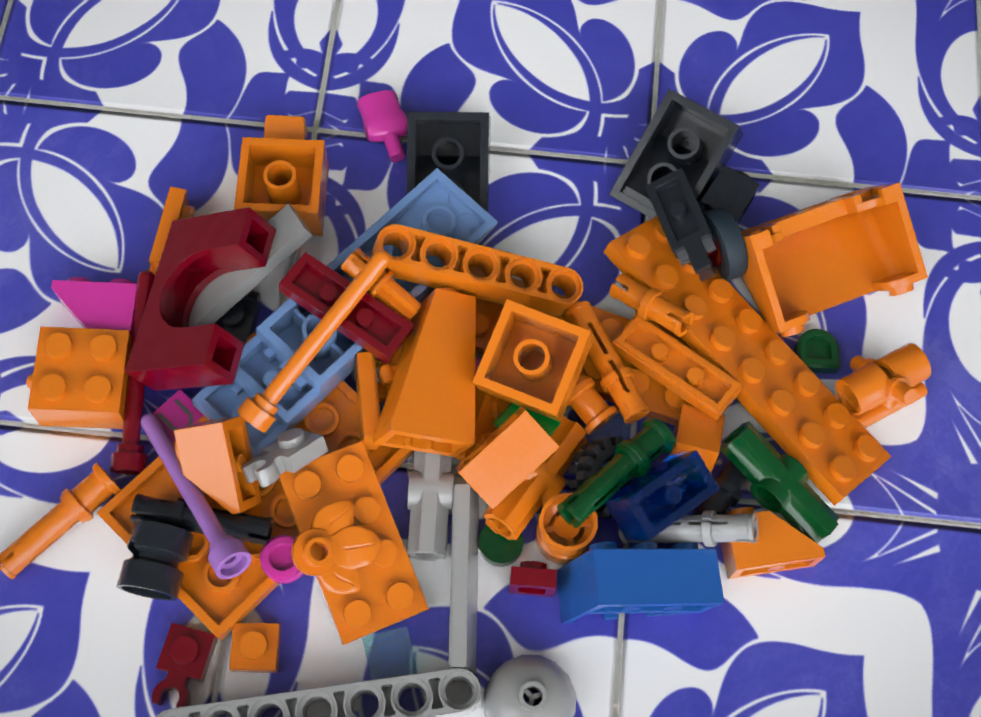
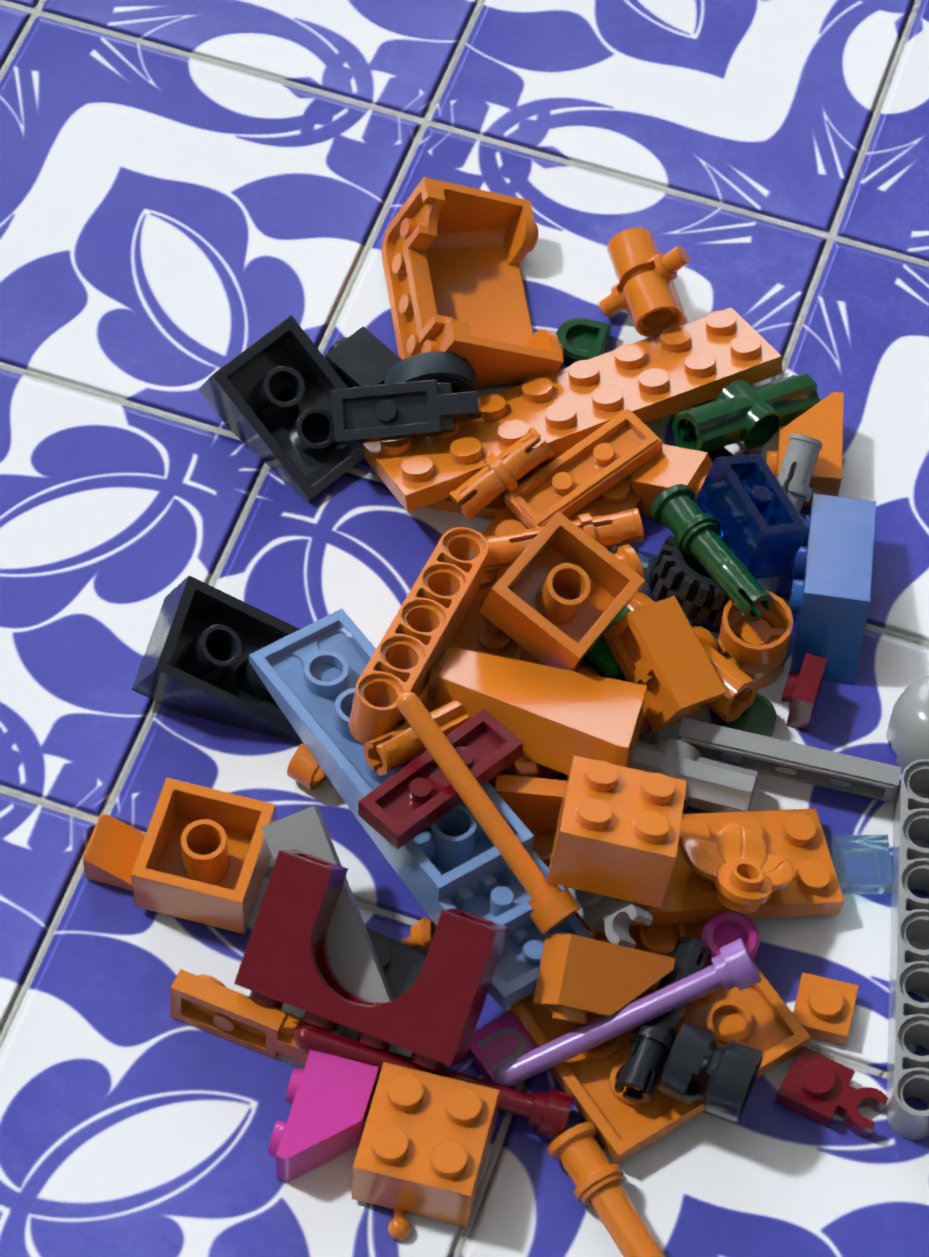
camera: 75 degrees left, 10 degrees down
dark pink piece [357,90,407,162] -> none
none -> orange brick [547,755,687,908]

